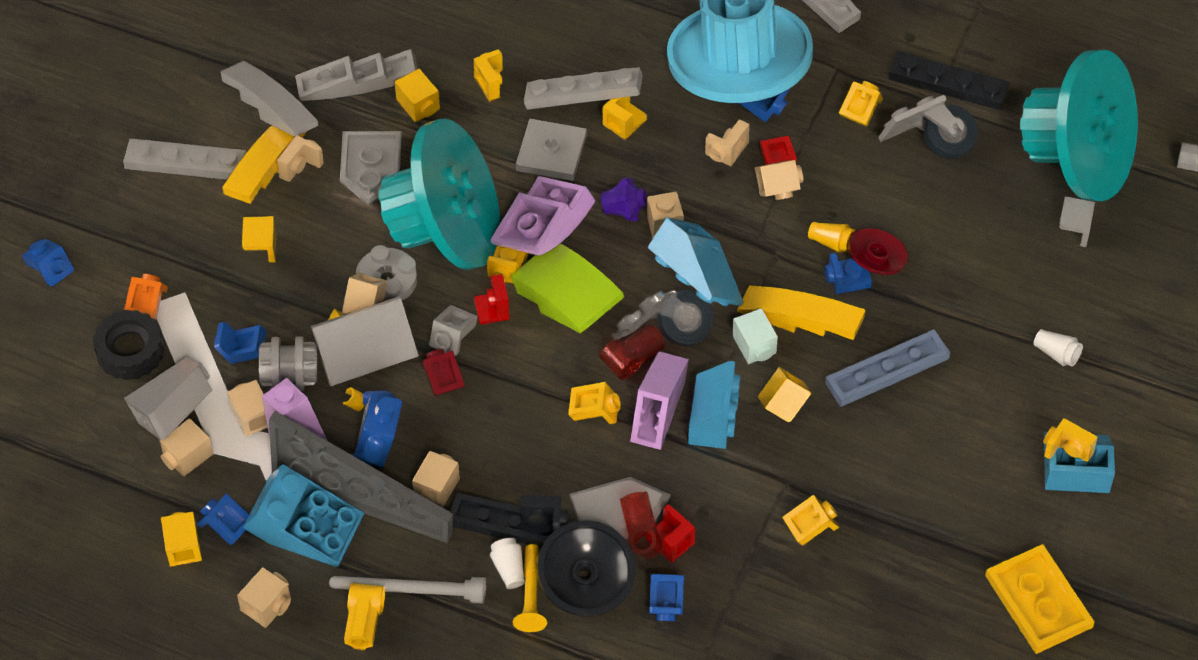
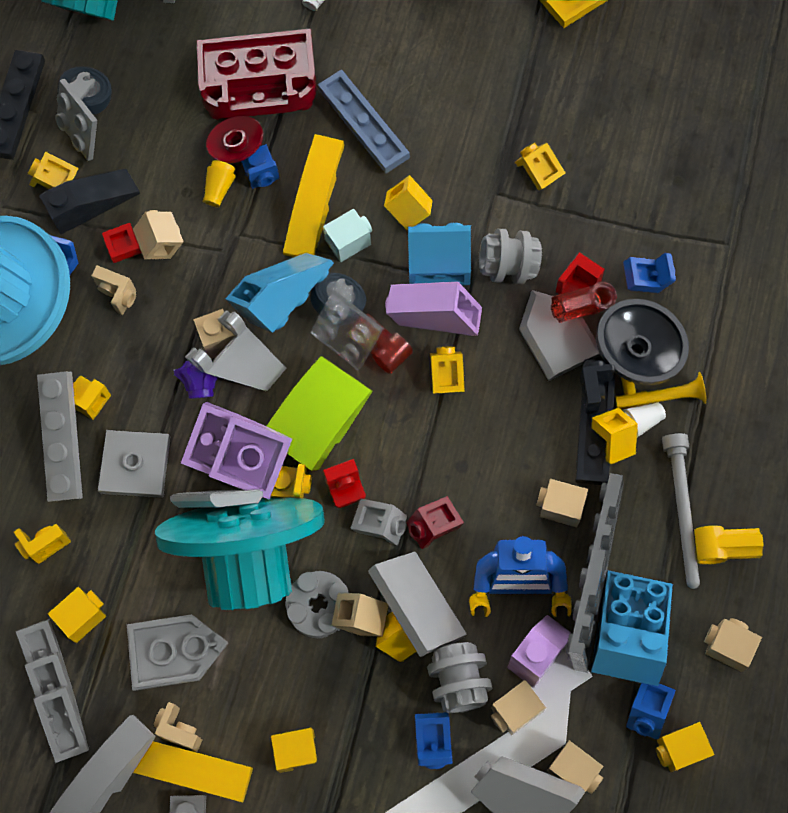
camera: 95 degrees left, 15 degrees up
none -> black slope [39,169,140,234]
none -> light grey tile [170,489,263,508]
none -> light grey flag [185,310,287,391]
none -> dark red plate [197,29,317,119]
none -> light grey piece [479,228,542,285]
none -> yellow panel [592,408,638,464]

